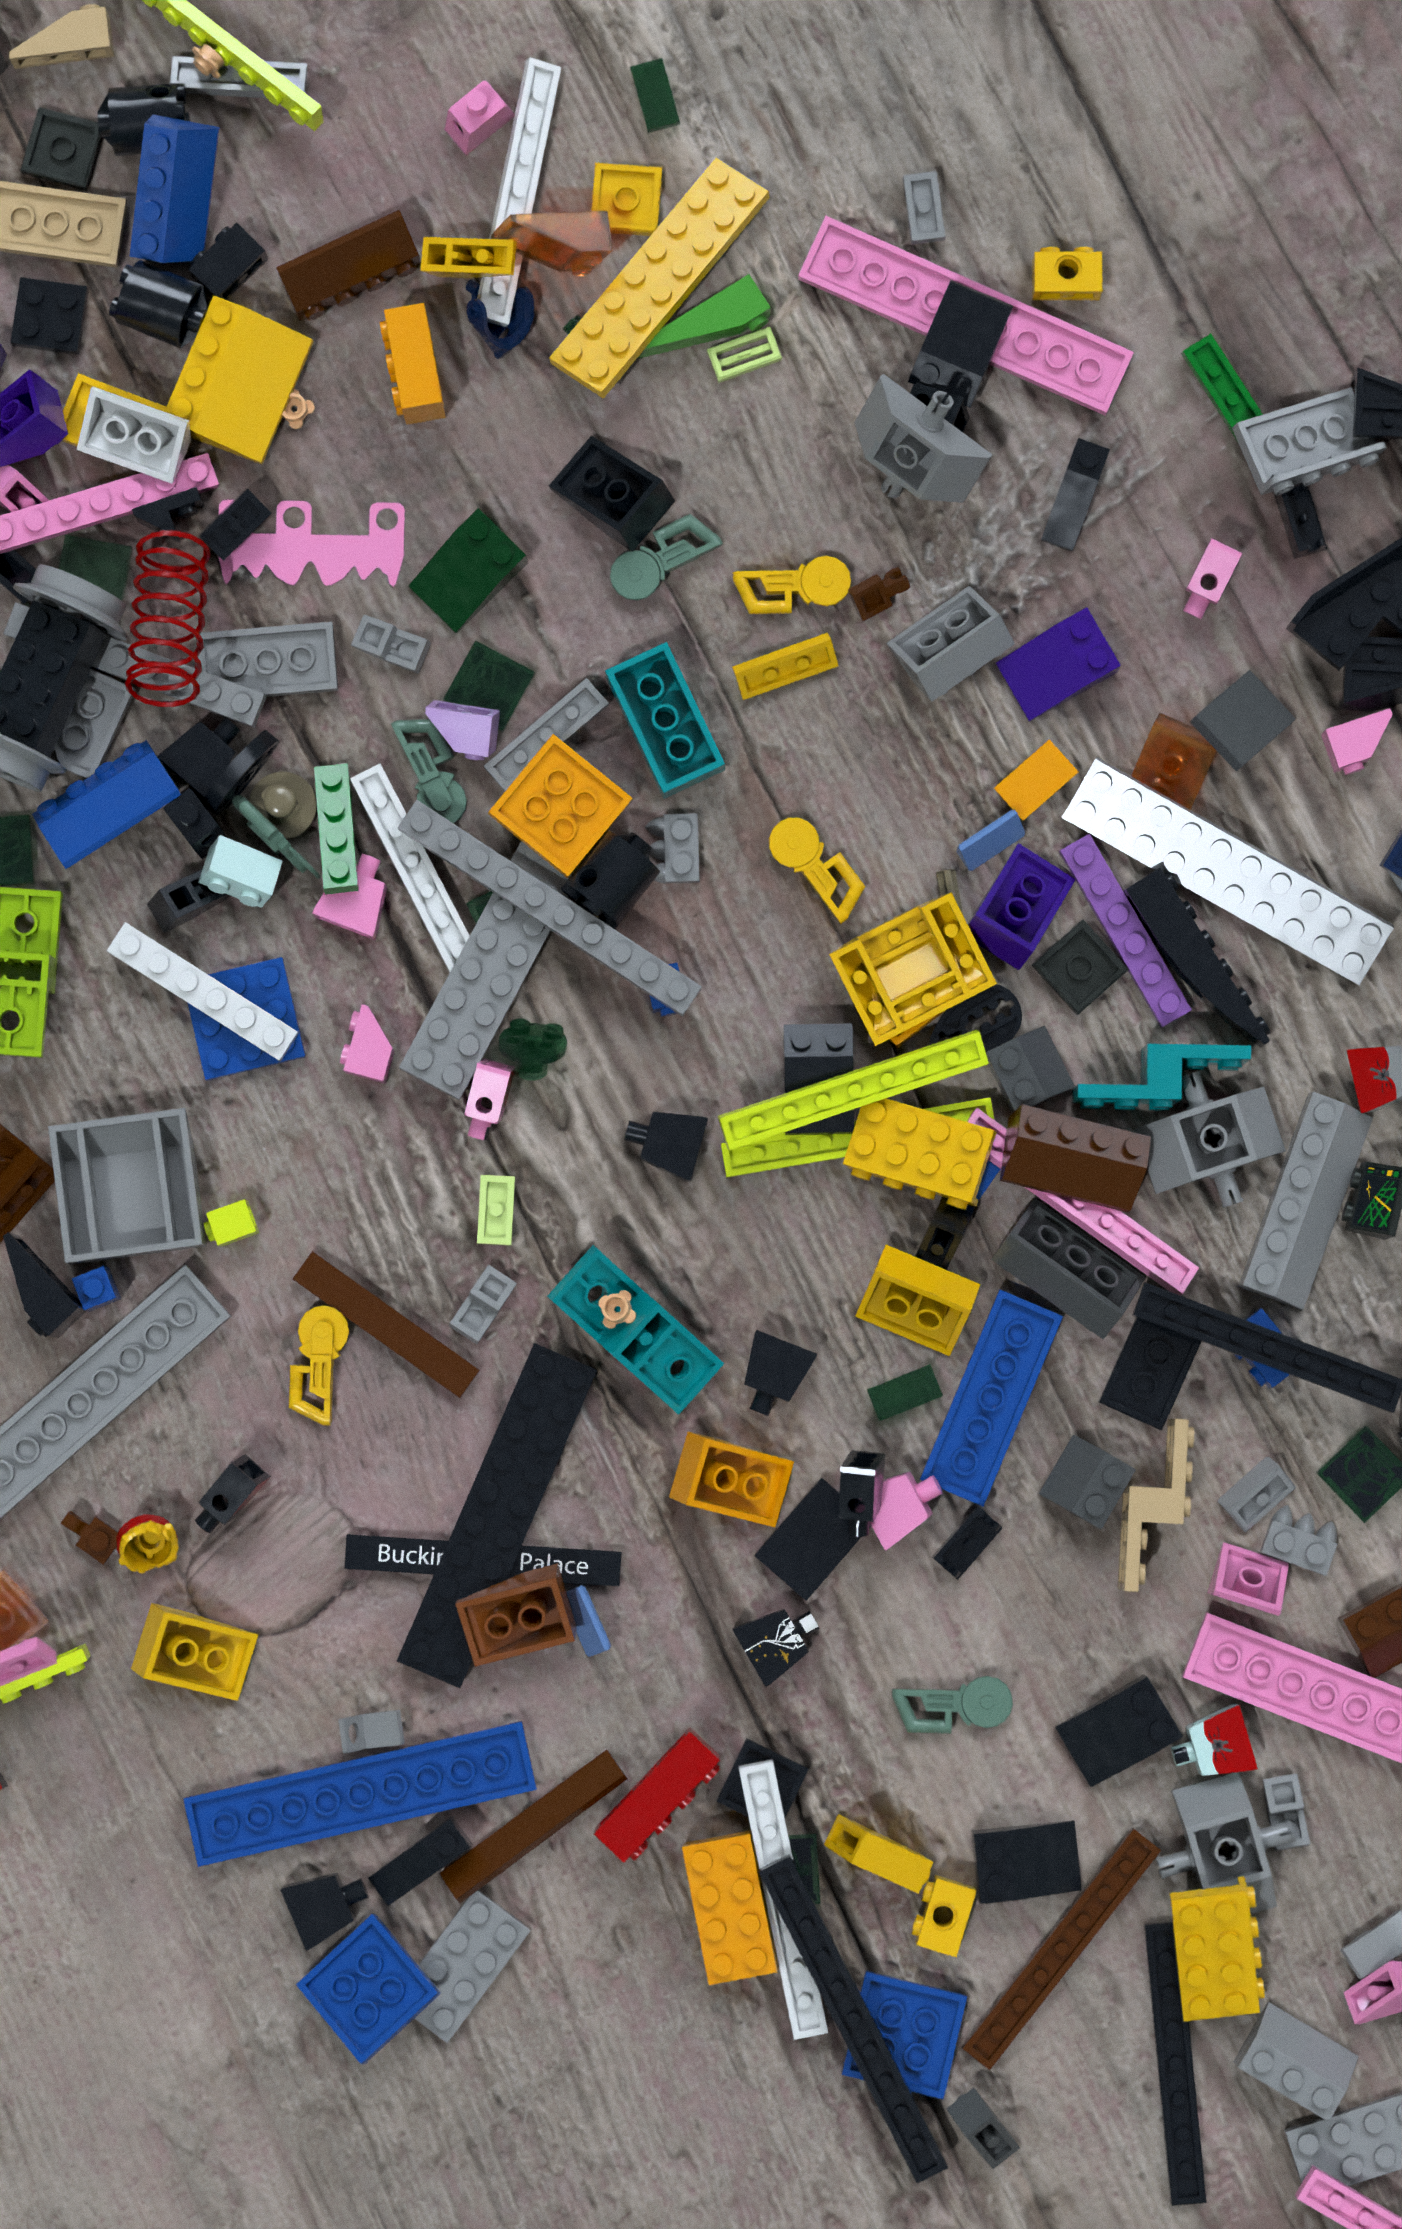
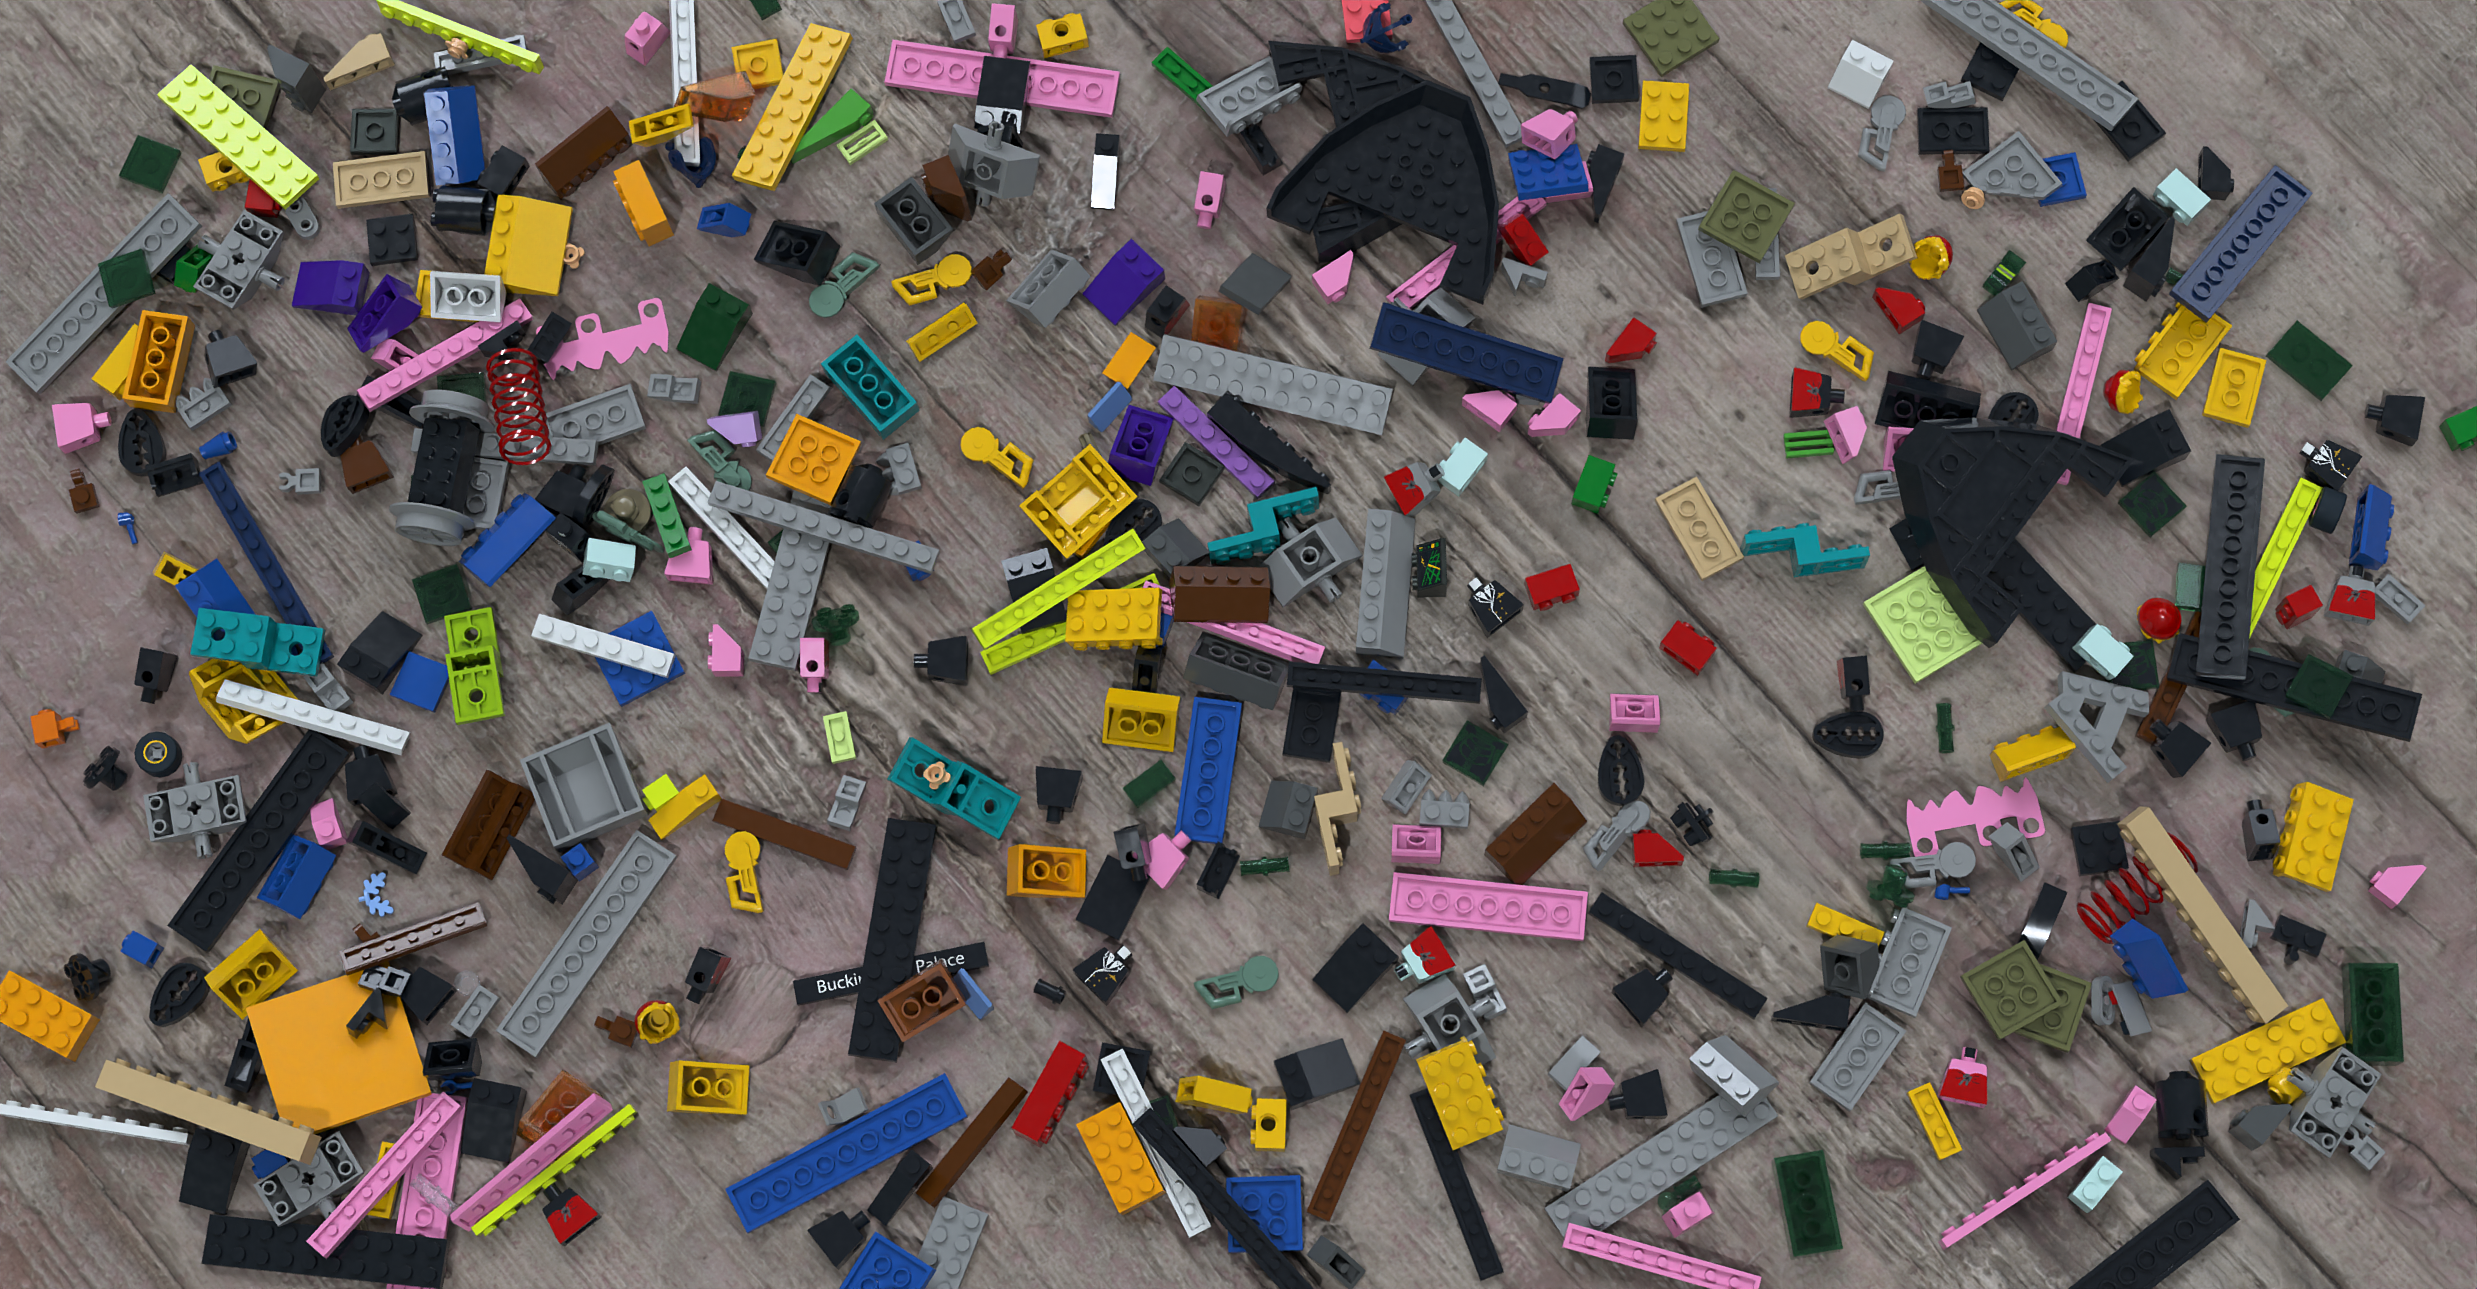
camera: 10 degrees left, 10 degrees down
none -> yellow slope [648,774,721,840]
none -> blue slope [697,203,751,237]
none -> dark grey slope [874,177,953,265]
none -> reddish brown slope [921,155,972,222]
none -> bright pink torso [988,3,1018,58]
none -> black pin [1033,978,1066,1004]
none -> black torso [1145,285,1190,339]
none -> black slope [1172,1126,1227,1168]
none -> clear green pin [1240,856,1290,876]

